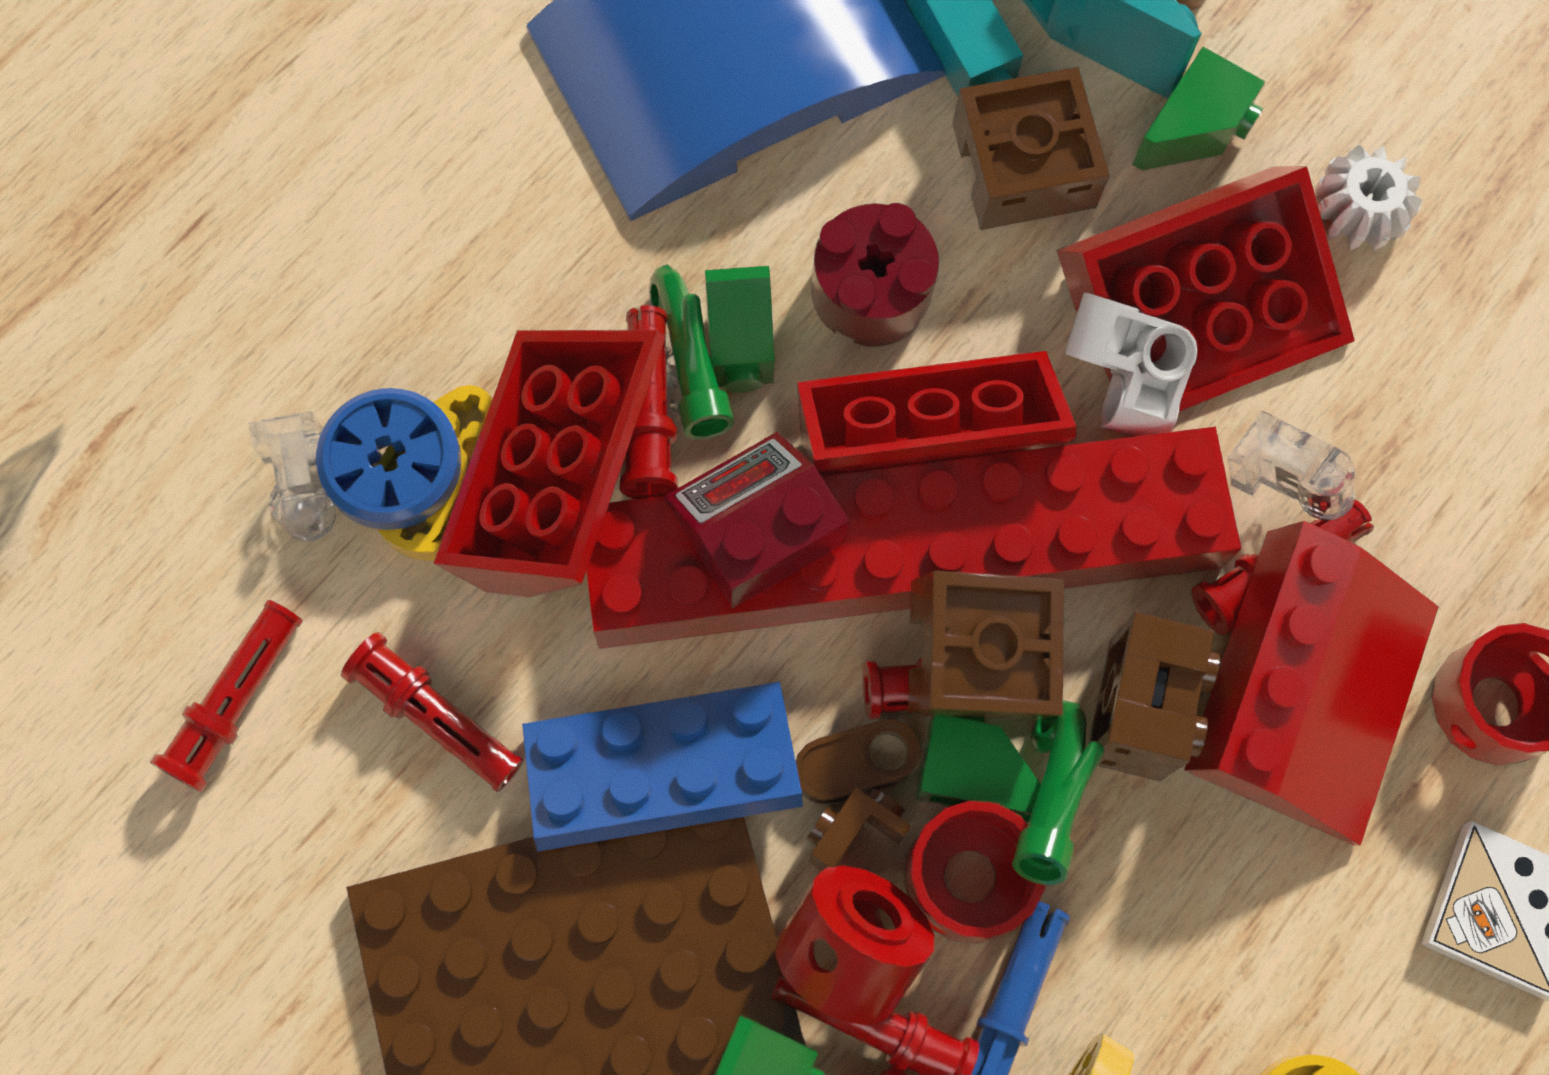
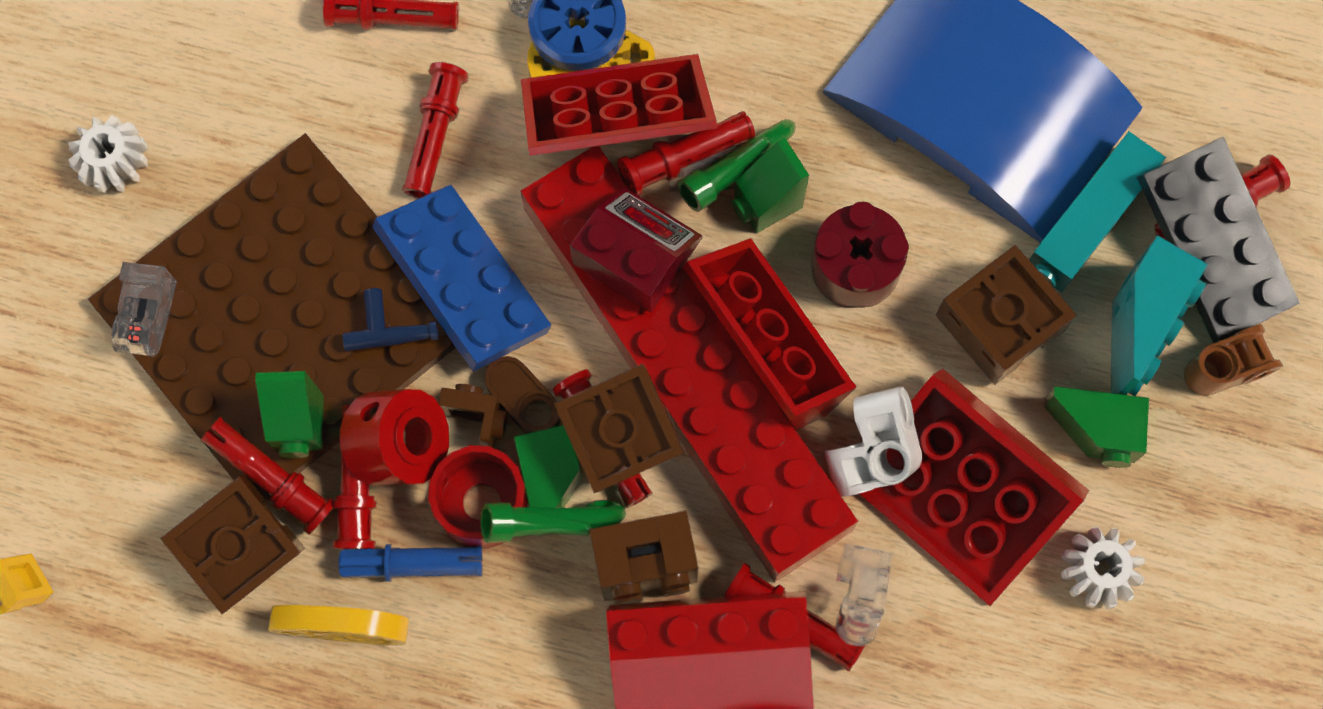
camera: 70 degrees right, 0 degrees up
none -> dark blue piece [343,288,439,351]

